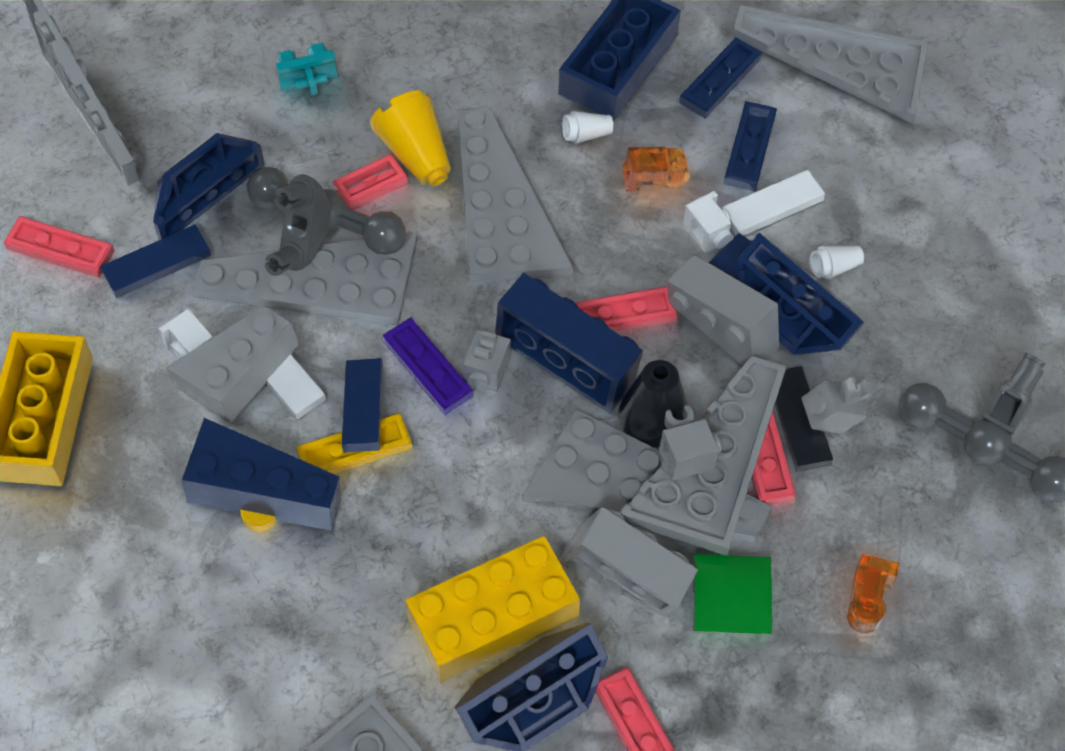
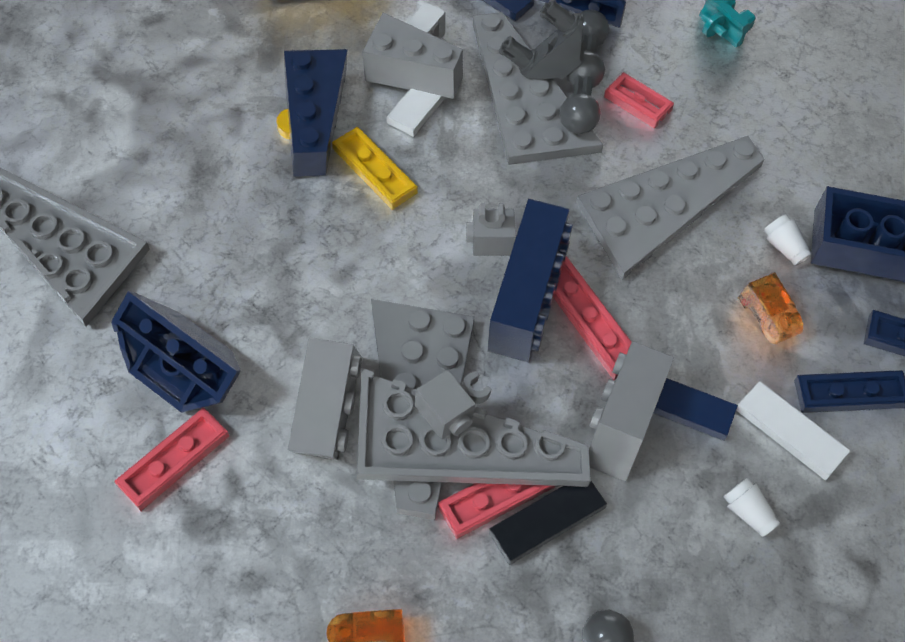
camera: 70 degrees right, 0 degrees up
dark blue tile [342,358,383,453] -> none
yellow cone [370,90,451,187] -> none
dark purple tile [382,317,474,416] -> none
yellow brick [405,535,580,683] -> none
black cone [618,360,688,447] -> none
white brick [683,191,734,254] -> none
green slope [693,554,772,634] -> none
dark blue wedge [736,233,865,356] -> none
light grey brick [801,377,872,434] -> none

